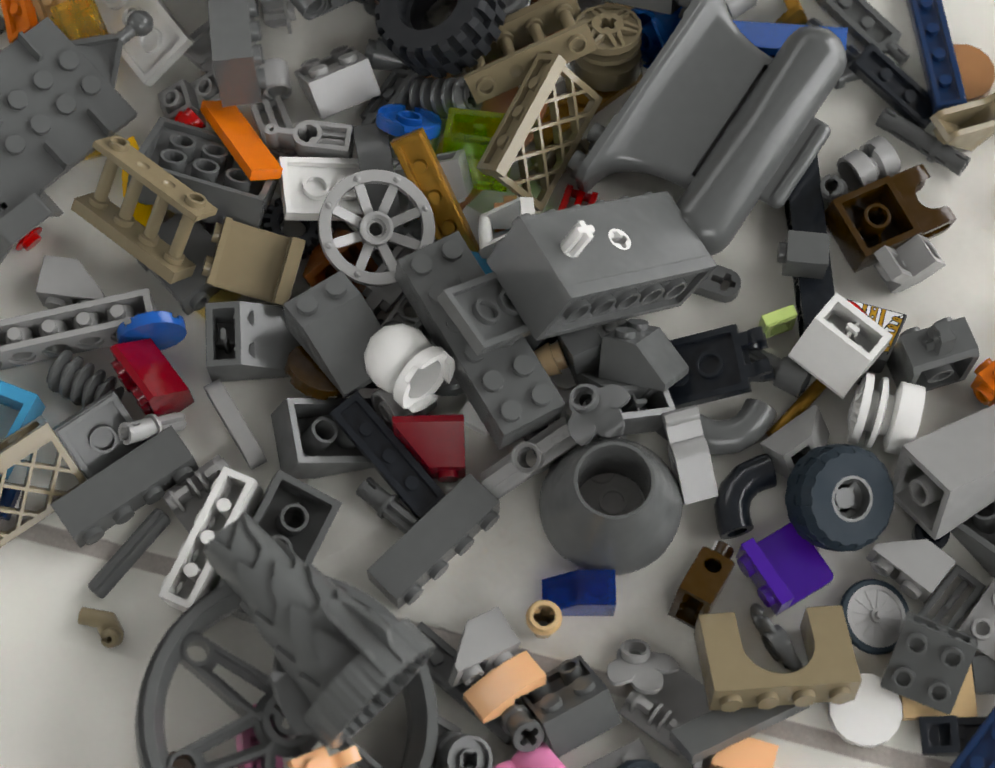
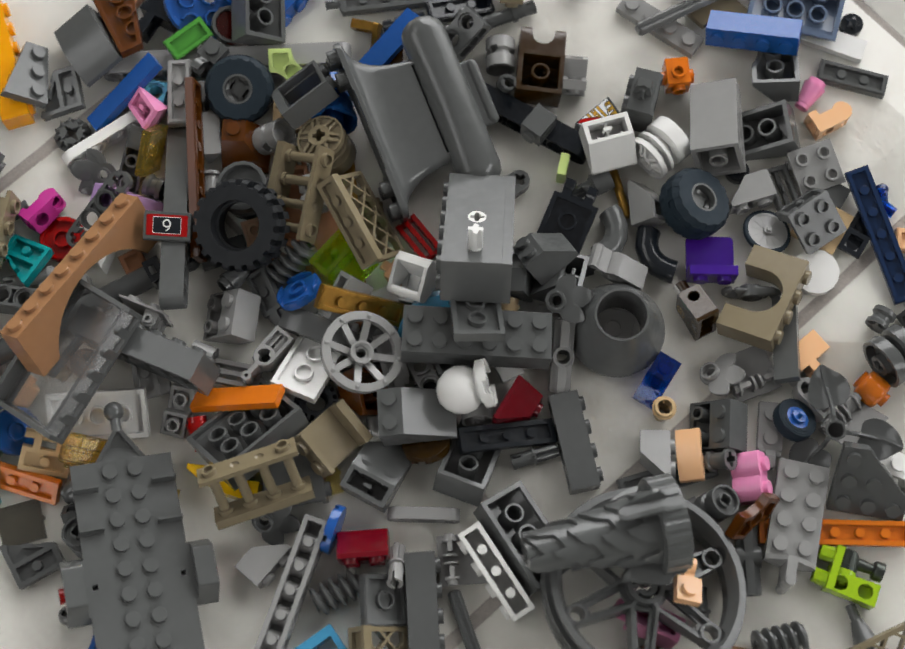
camera: 55 degrees left, 5 degrees up
none -> dark grey plate [252,506,301,545]
none -> dark grey brick [445,6,492,61]

